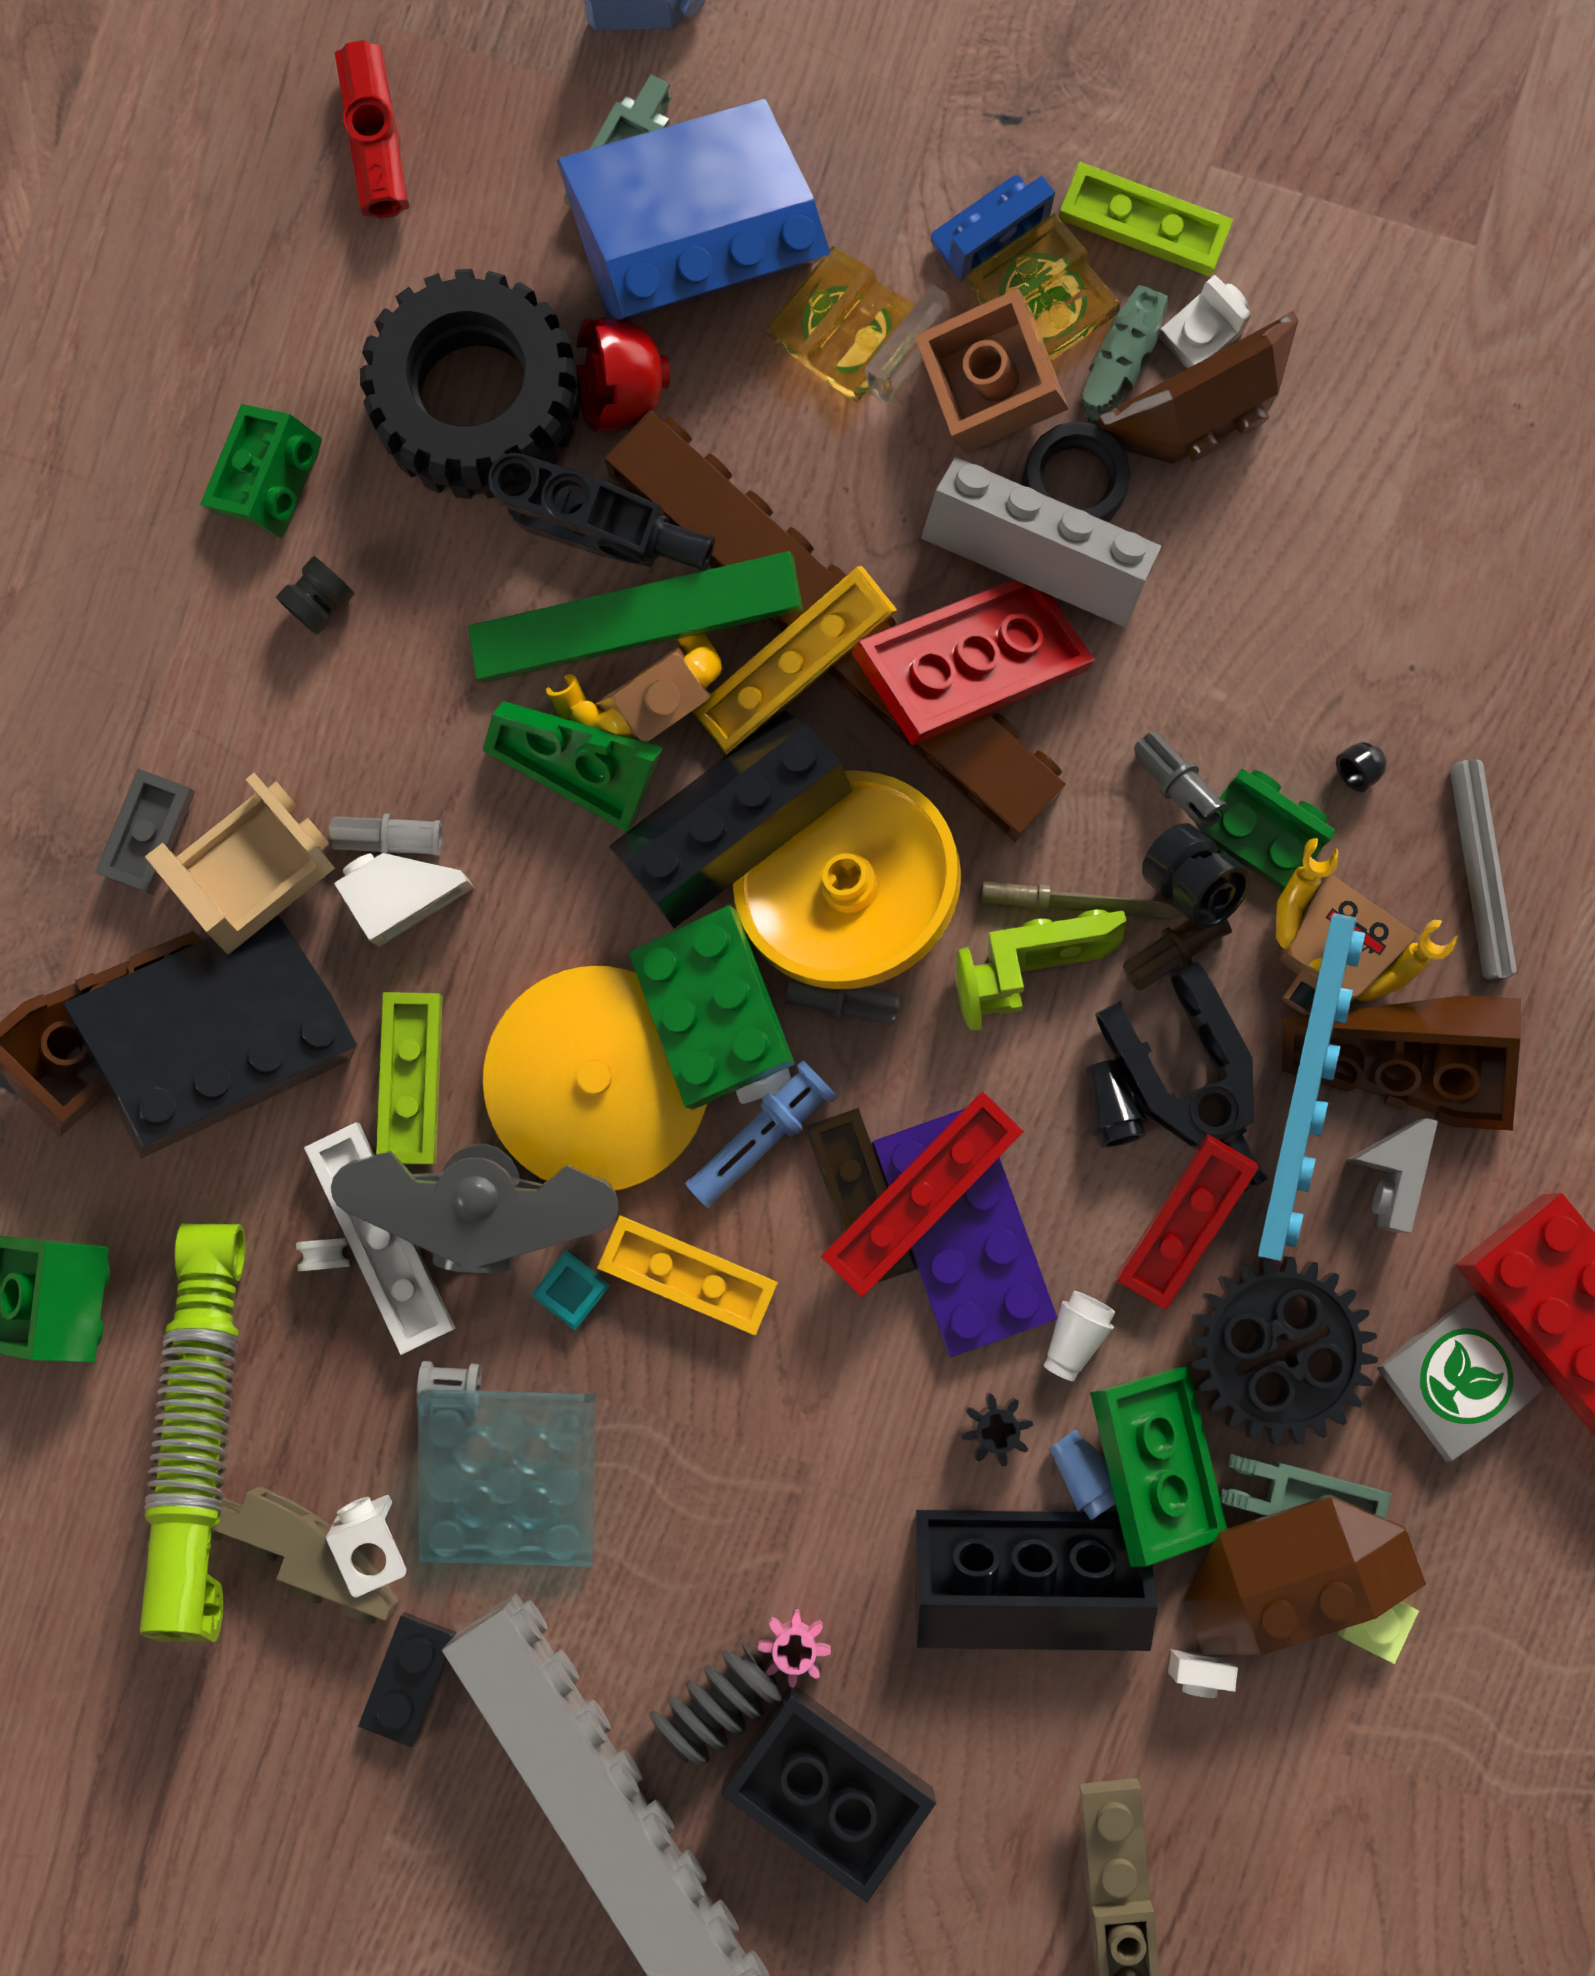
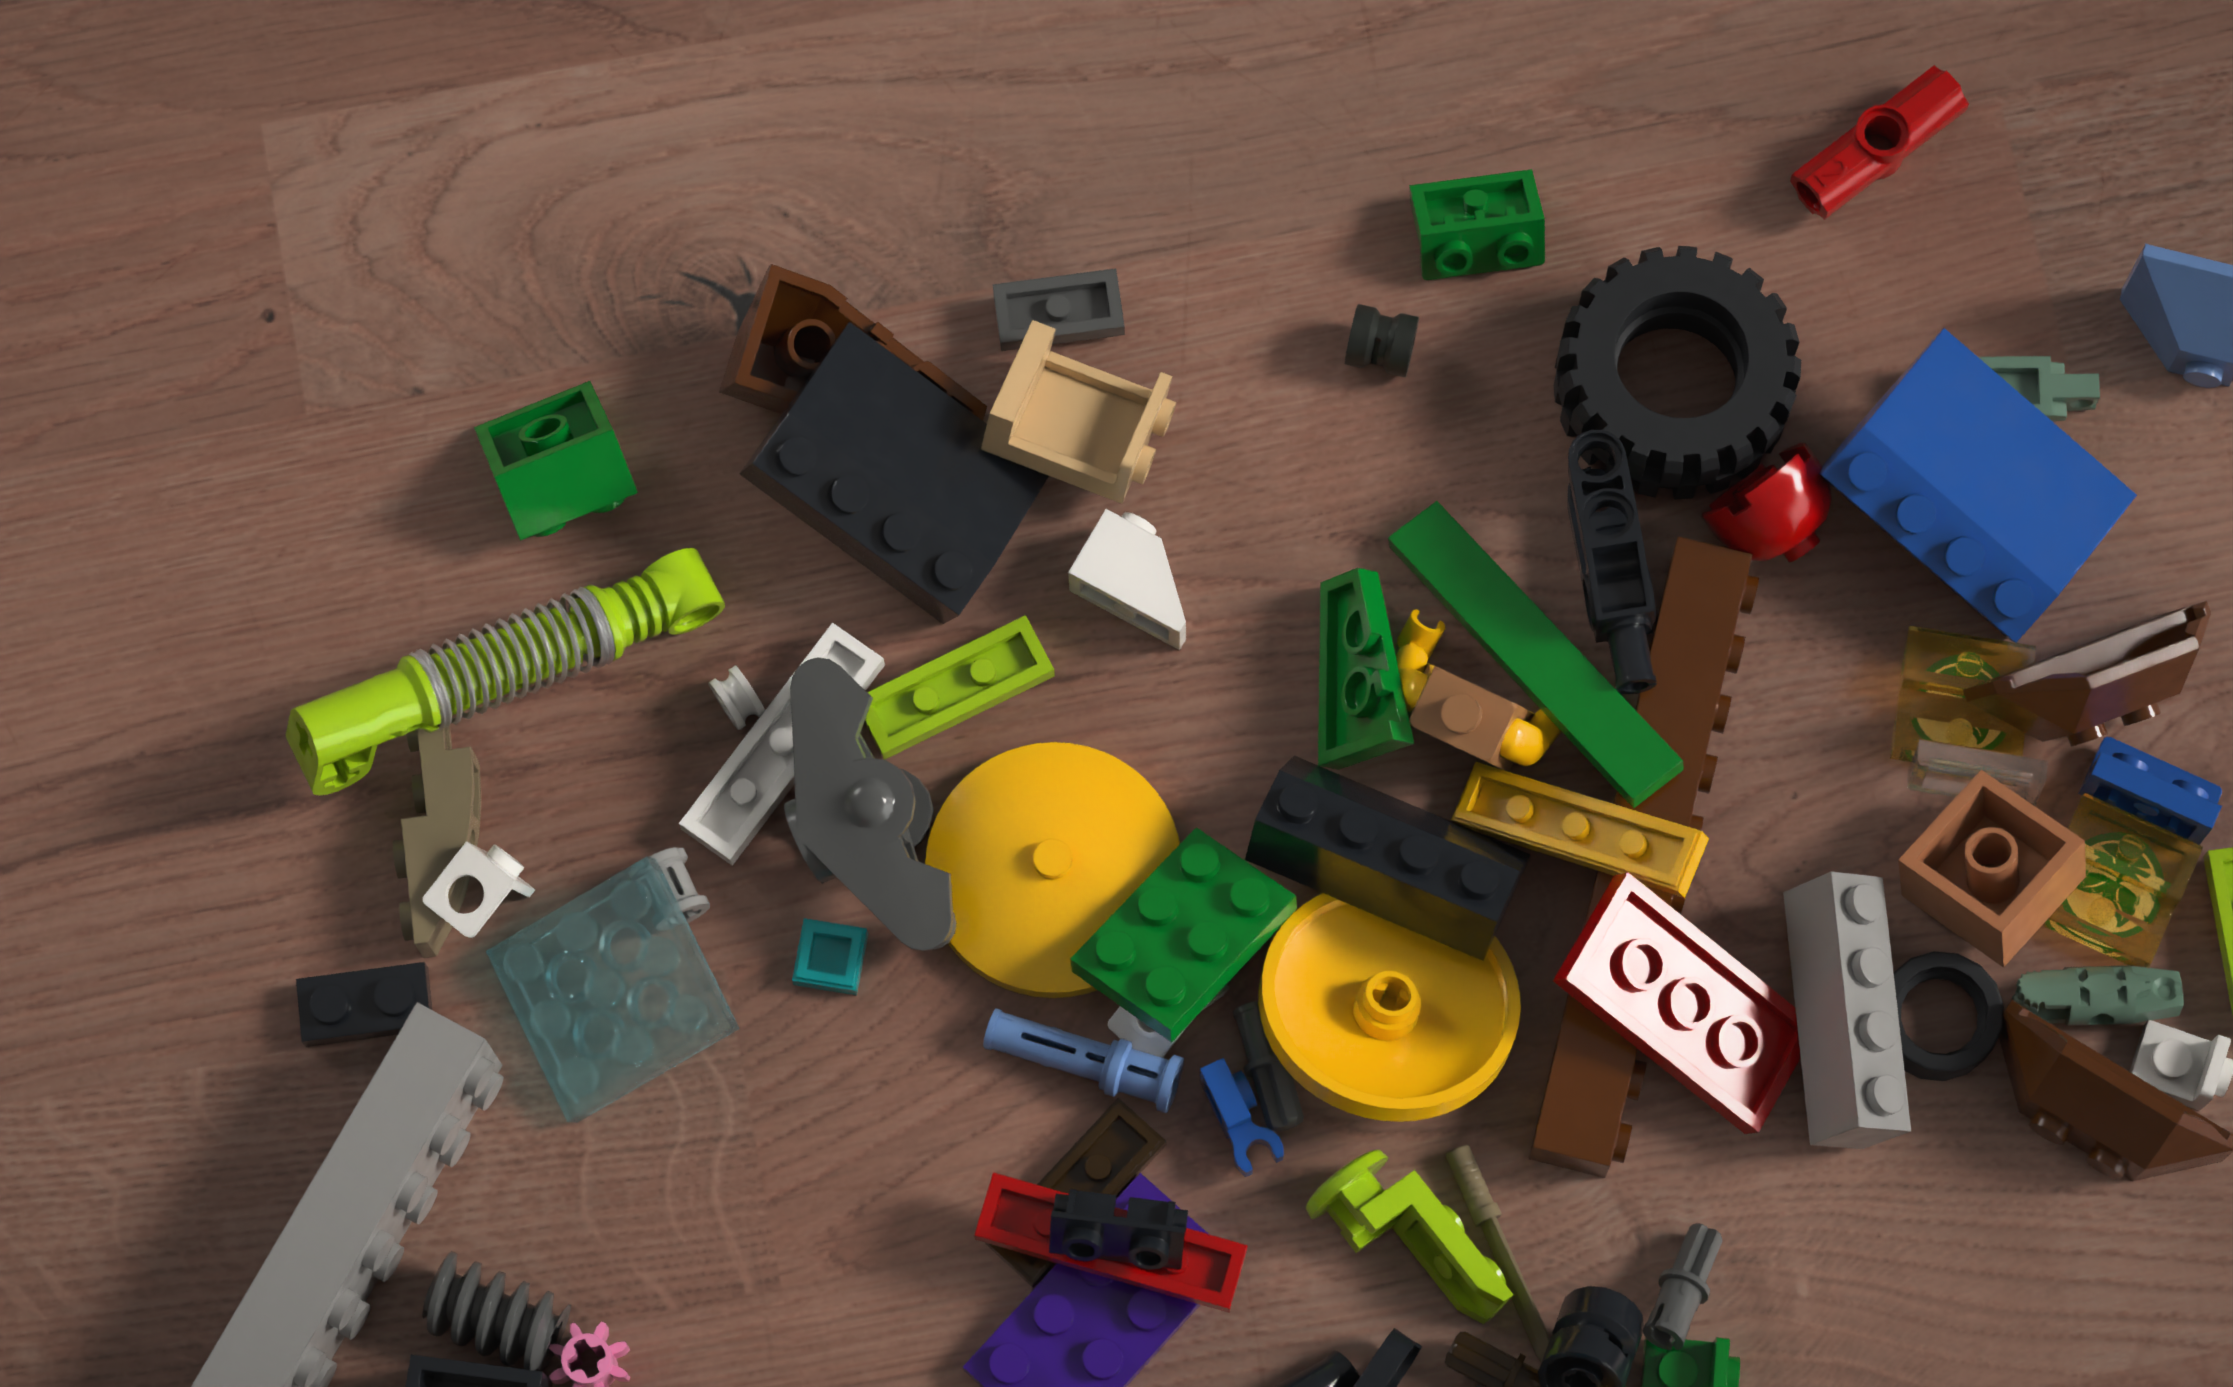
camera: 65 degrees right, 10 degrees down
light grey axle [328,813,443,856] -> none
yellow plate [597,1215,778,1336] -> none
none -> black hinge [1049,1189,1188,1270]
none -> blue plate [1200,1058,1284,1177]
none -> reddish brown wedge [1963,601,2211,747]

